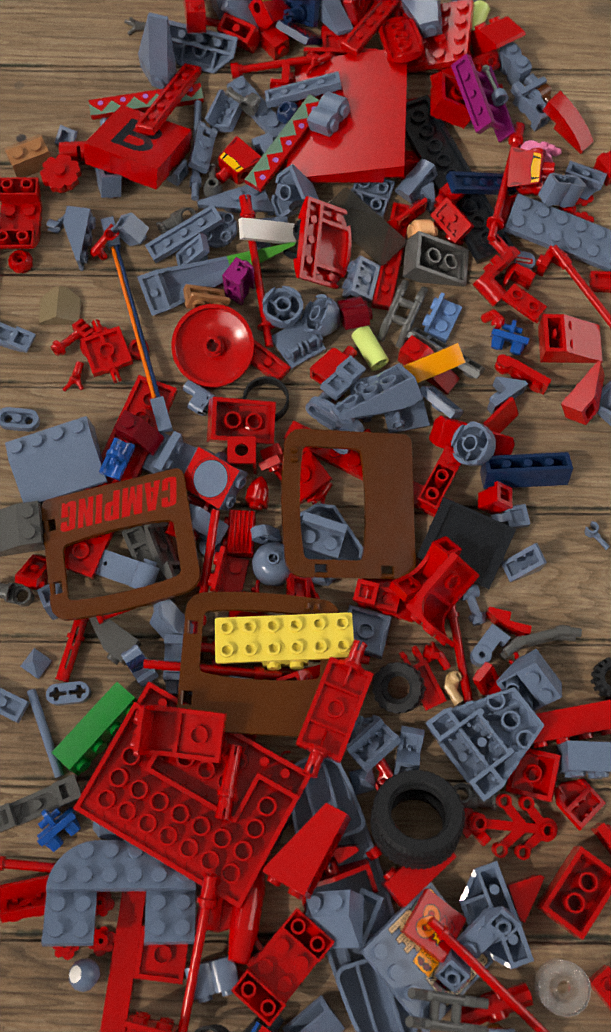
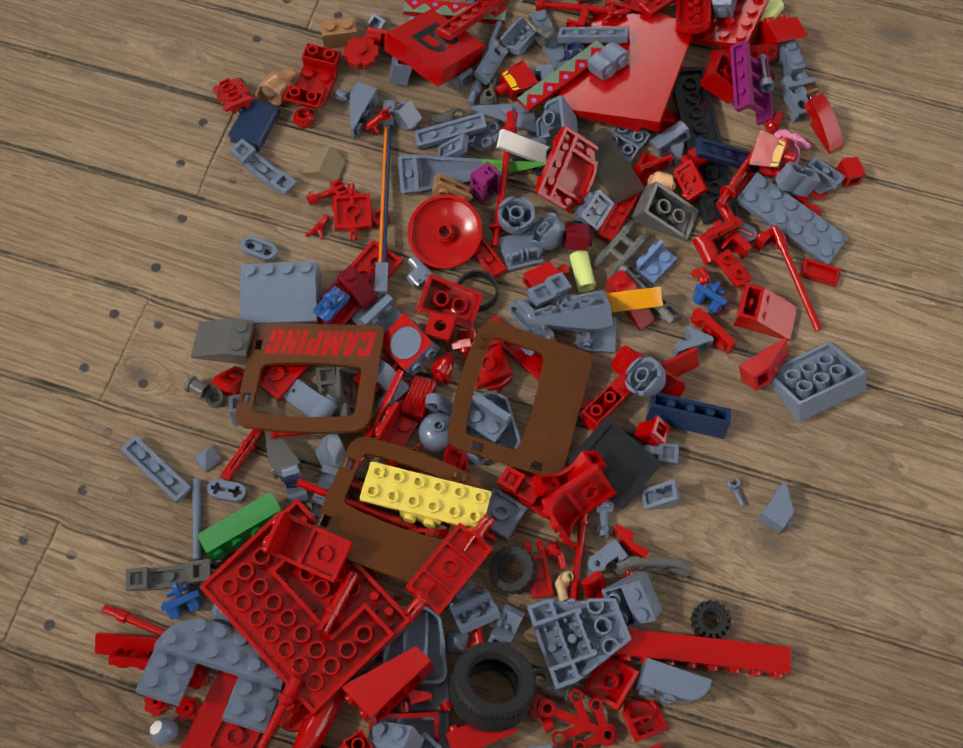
camera: 15 degrees right, 5 degrees down
sand blue plate [420,386,464,419] -> none

